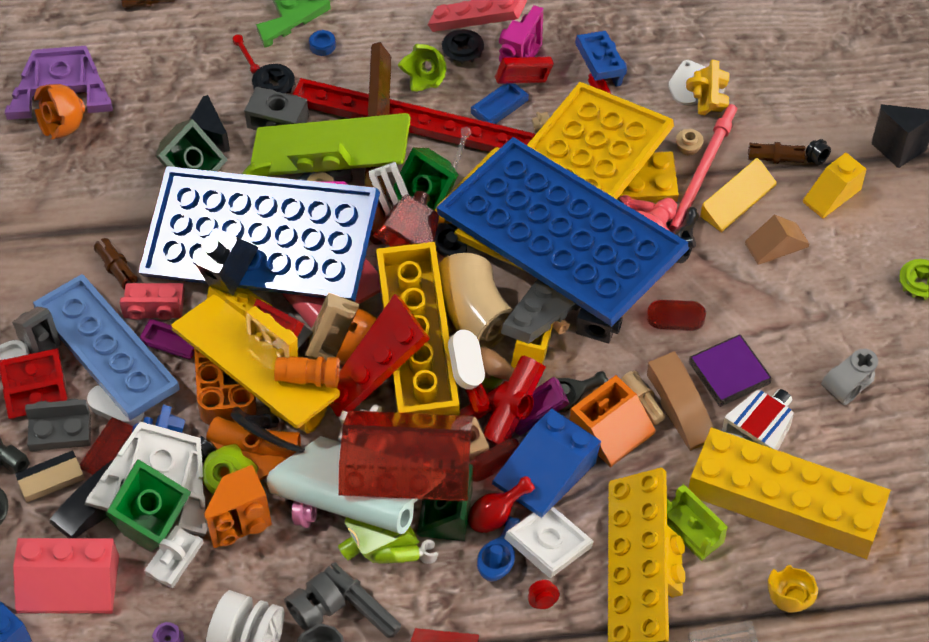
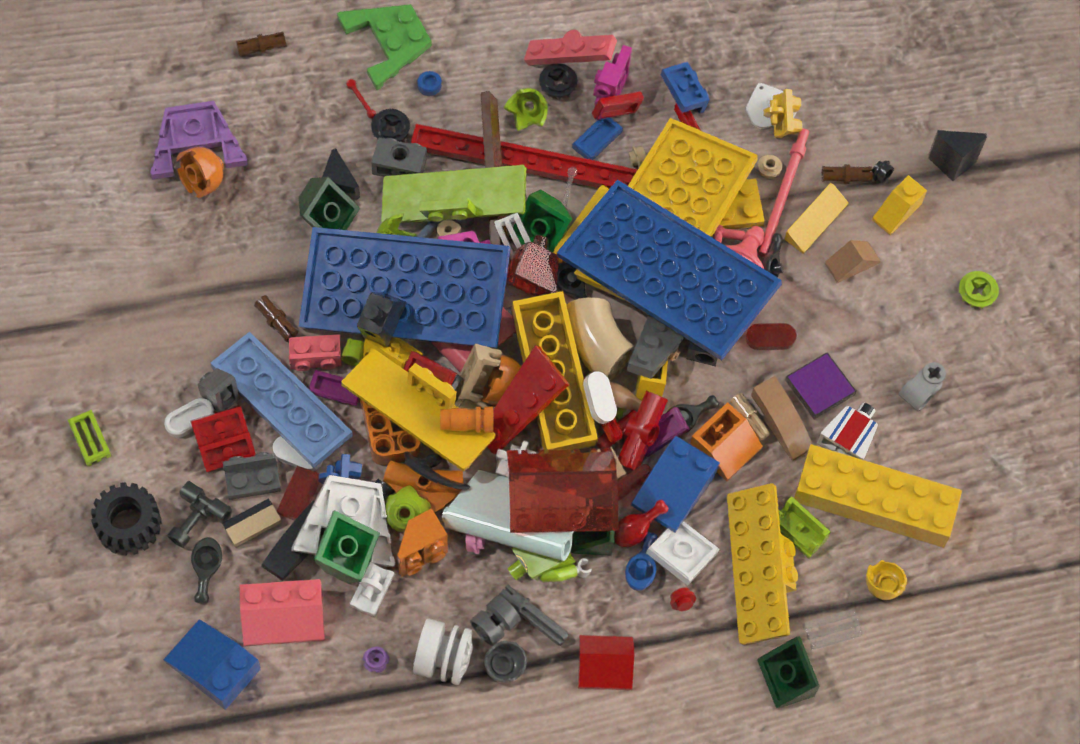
camera: 10 degrees left, 10 degrees up
none -> lime hose [341,338,364,366]

